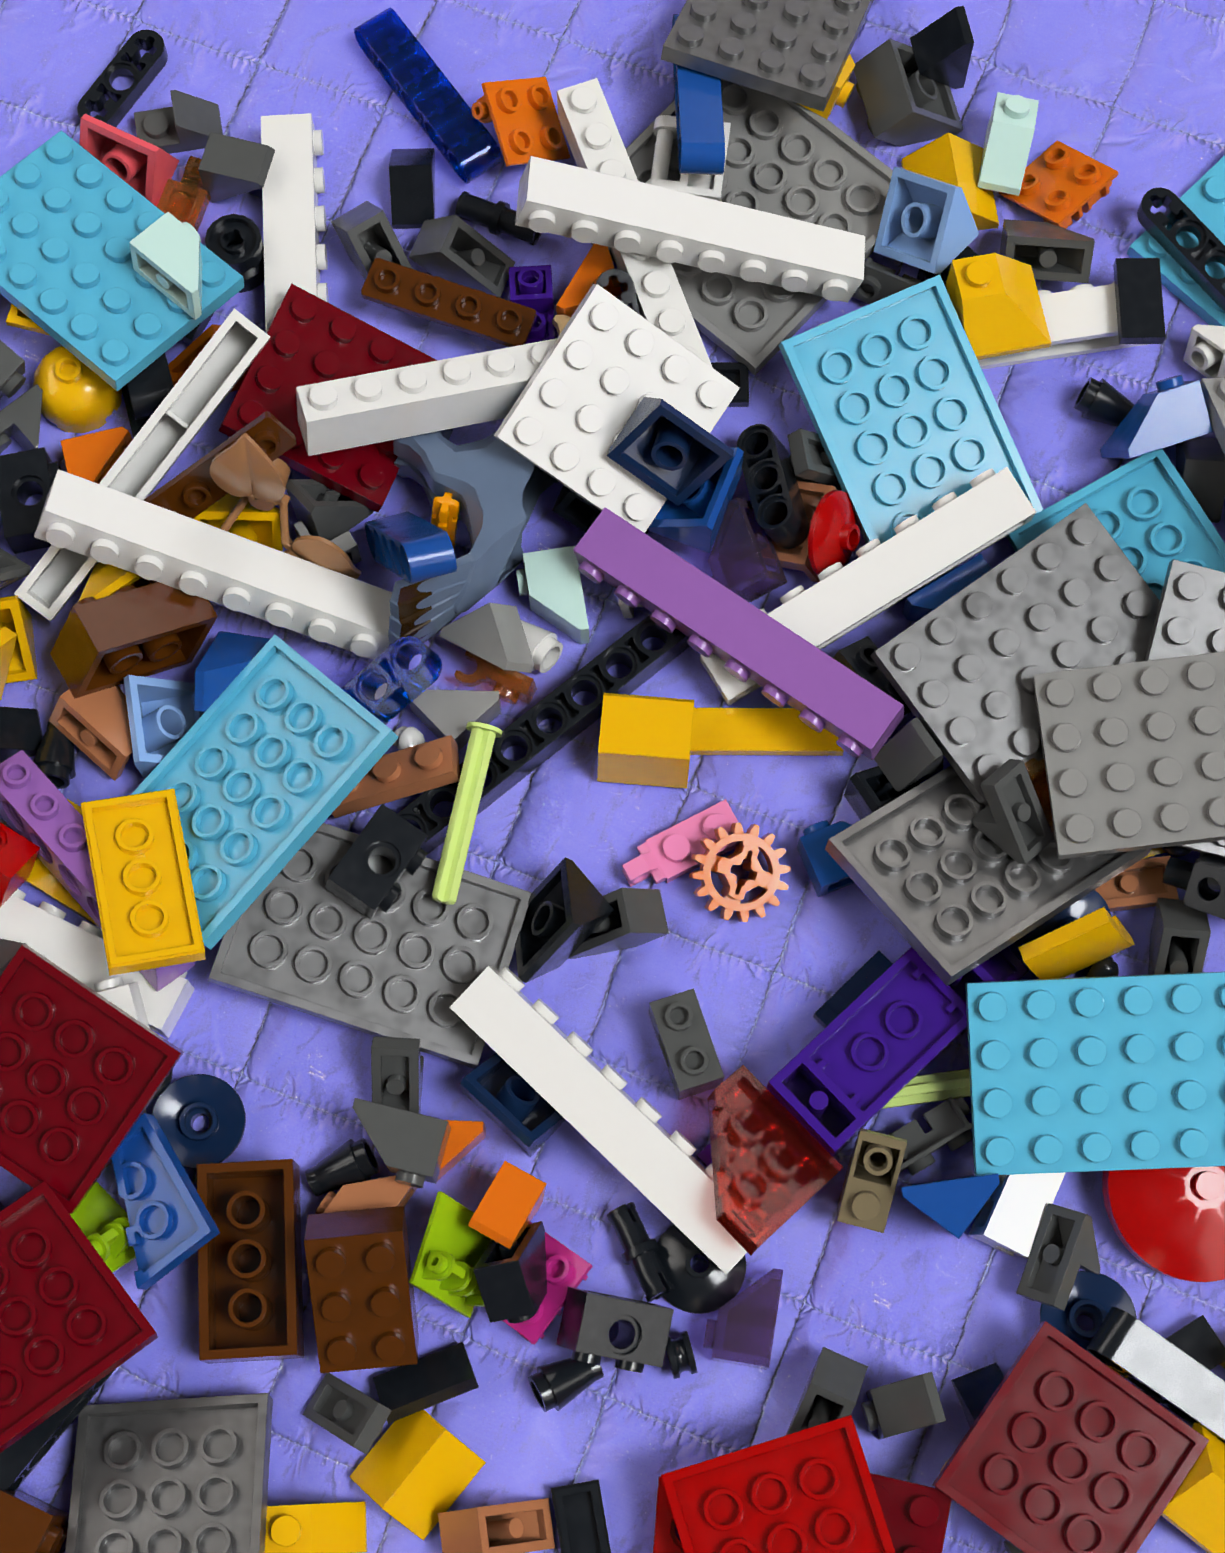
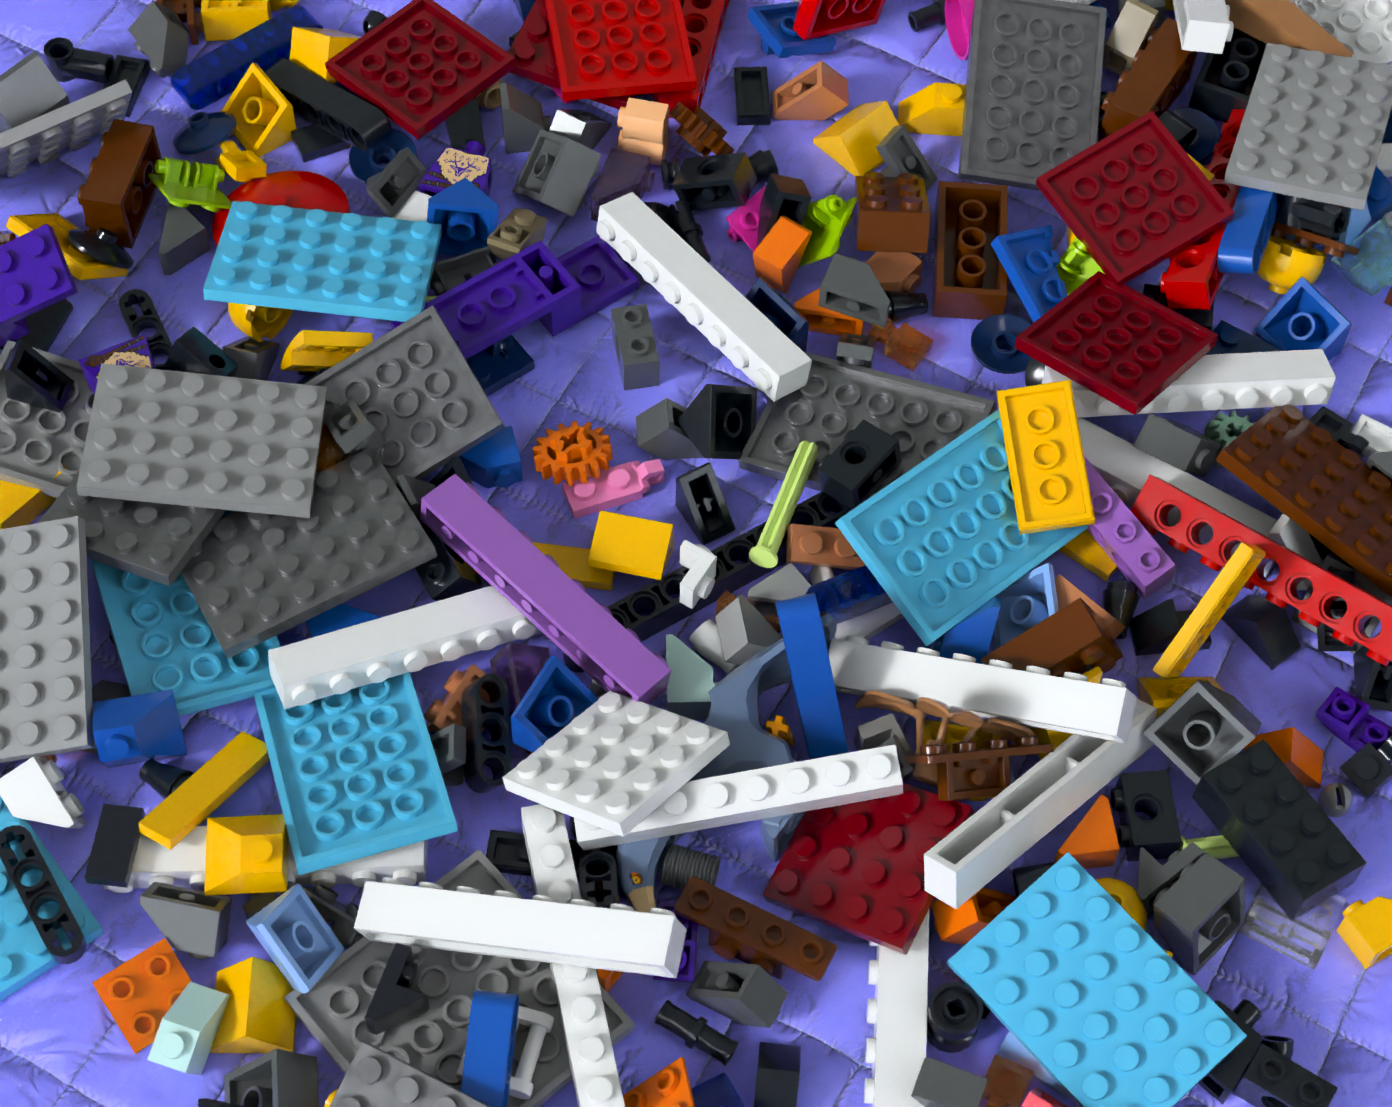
camera: 175 degrees left, 15 degrees down
light aqua slope [129,212,203,320] -> none
dark grey slope [331,201,412,280] -> none
black tile [373,1342,479,1424] -> none
dark blue slope [607,397,734,506] -> none
clear red plate [707,1065,843,1256] -> none
red dish [808,490,860,576] -> none
none -> yellow tile [138,731,270,850]
none -> black slope [364,943,430,1035]
none -> torso [419,141,493,197]
none -> dark grey slope [513,129,602,217]
none -> light nougat brick [617,97,669,166]
none -> reddish brown gear [669,102,734,156]
none -> black slope [675,462,736,545]
none -> white bracket [679,540,717,609]
none -> clear orange plate [868,318,933,371]

